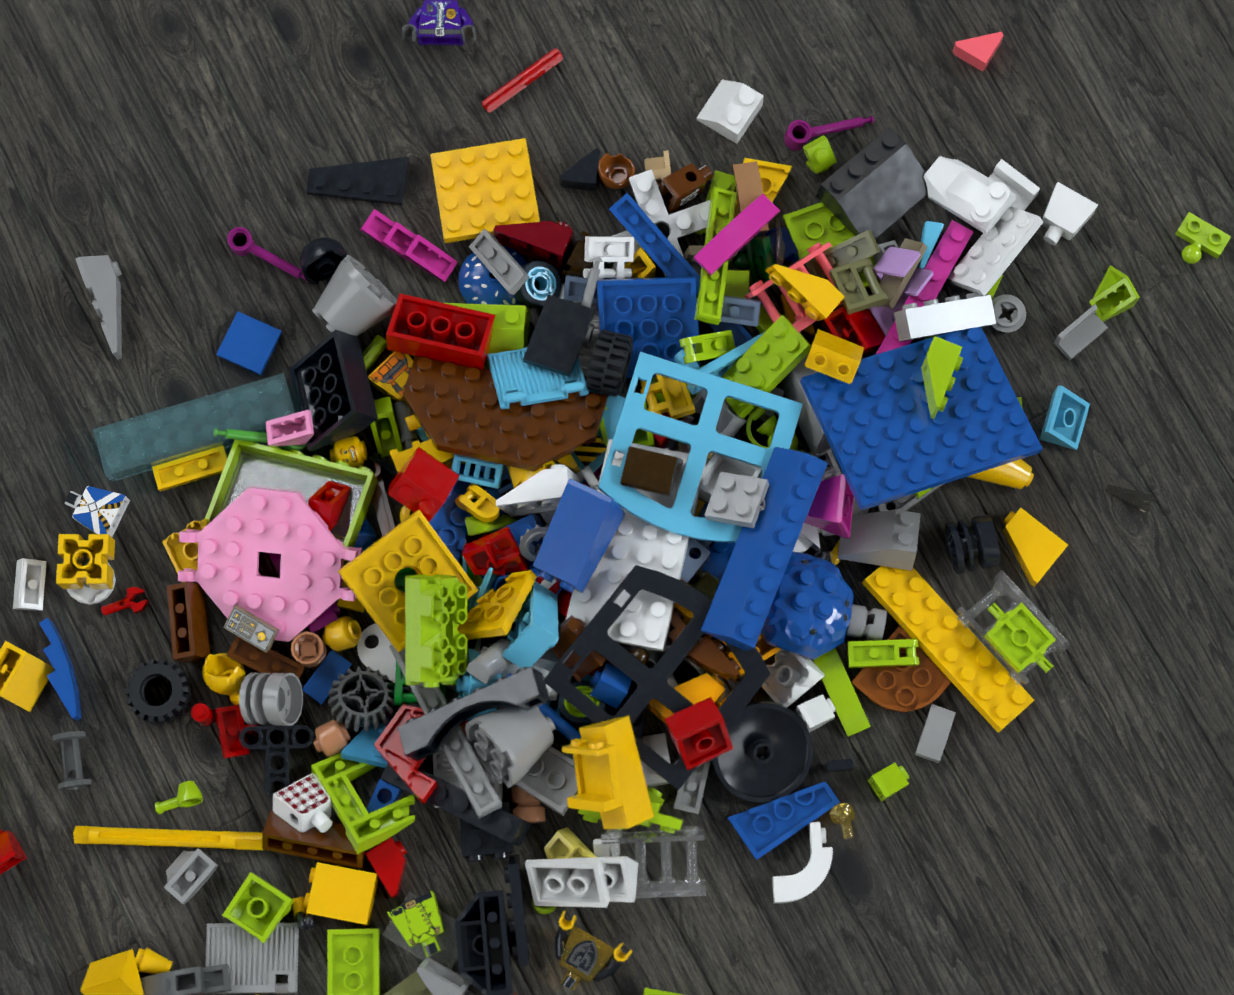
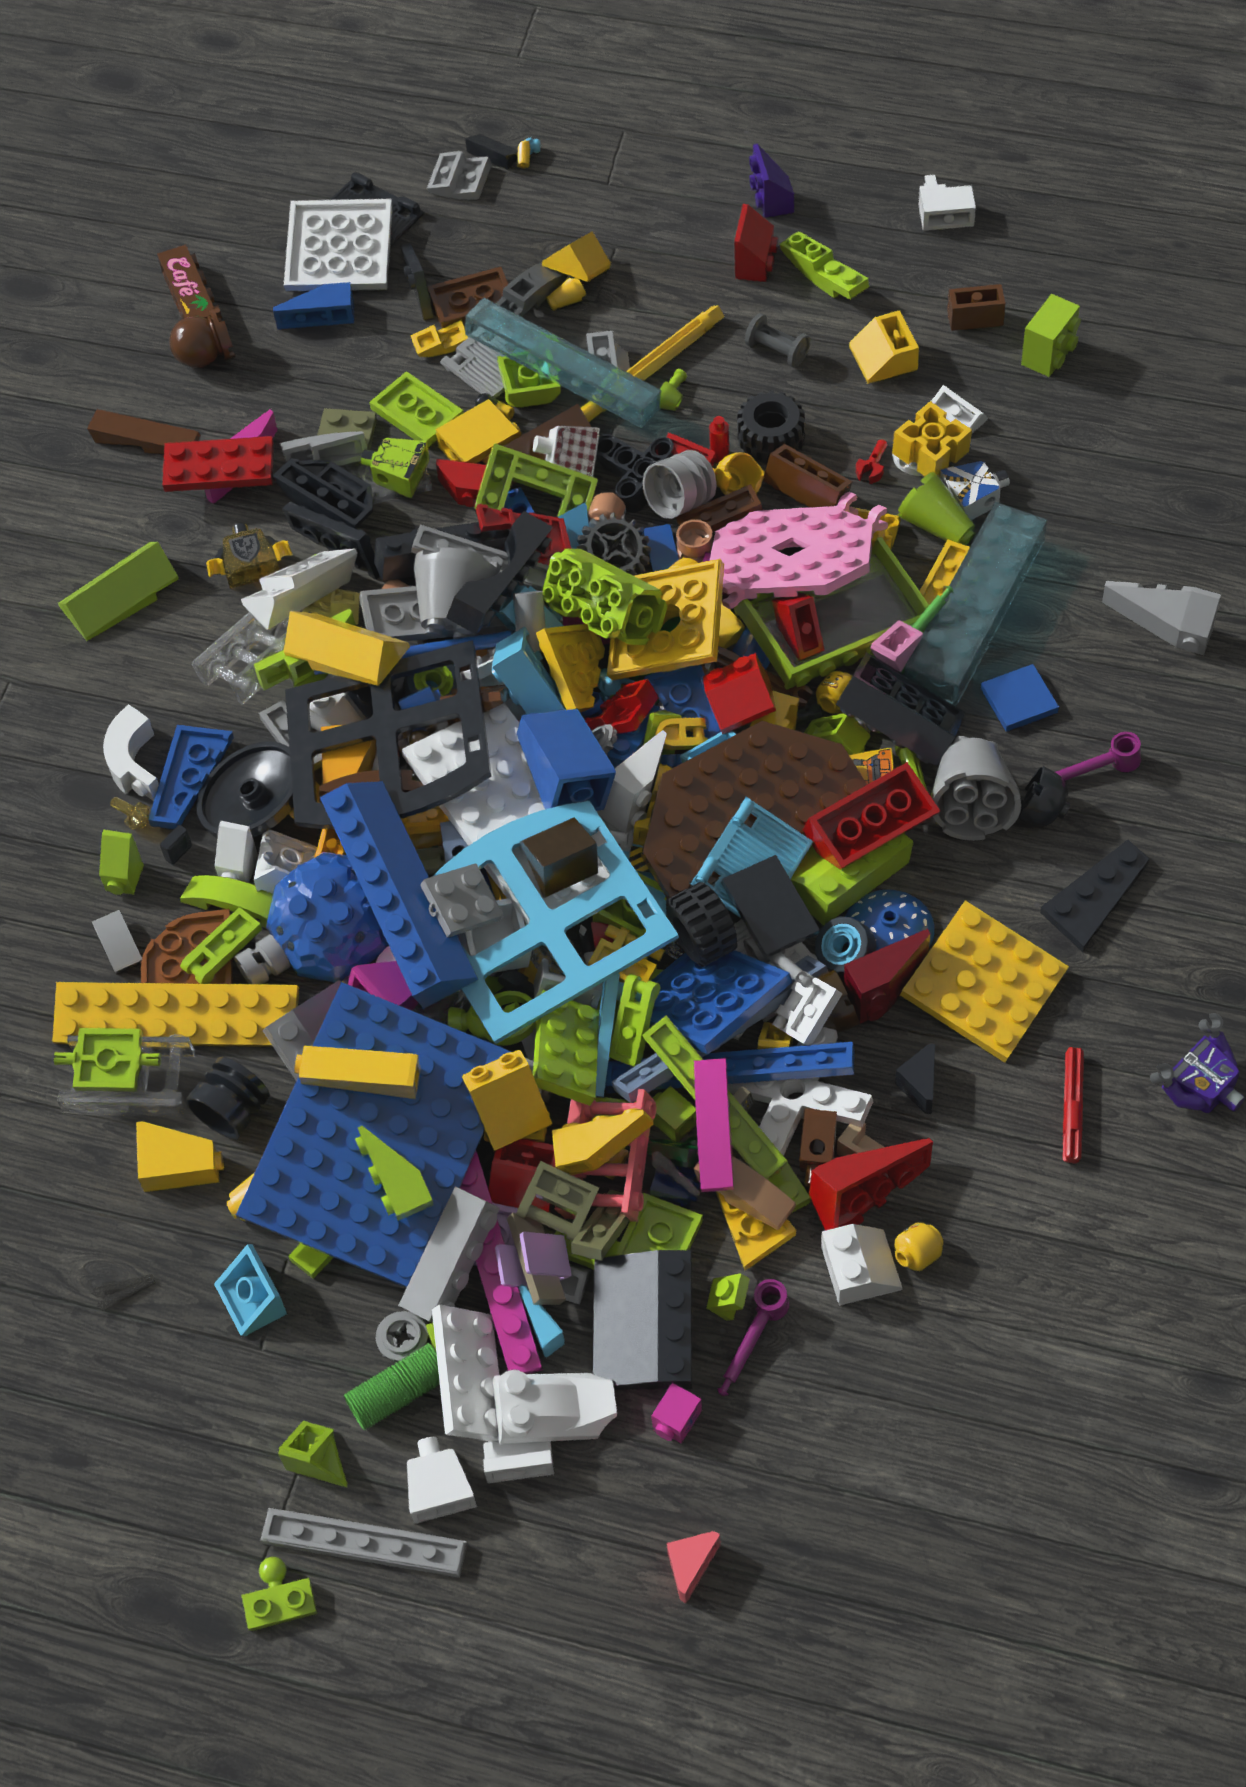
camera: 135 degrees right, 20 degrees down
blue slope [39,618,82,721] -> none
tile [223,605,279,653] -> none
dark pink slope [360,209,458,282] -> none
light grey plate [469,229,530,295] -> none
yellow panel [562,738,622,813] -> none
dark orange hair [598,153,635,189] -> none
red slope [665,697,734,771] -> none
light grey panel [1054,304,1108,361] -> none
none -> light grey tile [260,1508,467,1578]
none -> yellow slope [294,1046,421,1099]
none -> bright green piece [344,1343,440,1430]
none -> clear light blue brick [465,298,661,428]
none -> dark pink brick [651,1383,702,1443]
none -> red wedge [809,1138,933,1231]
none -> yellow head [895,1223,943,1271]
none -> lime cone [898,472,975,545]

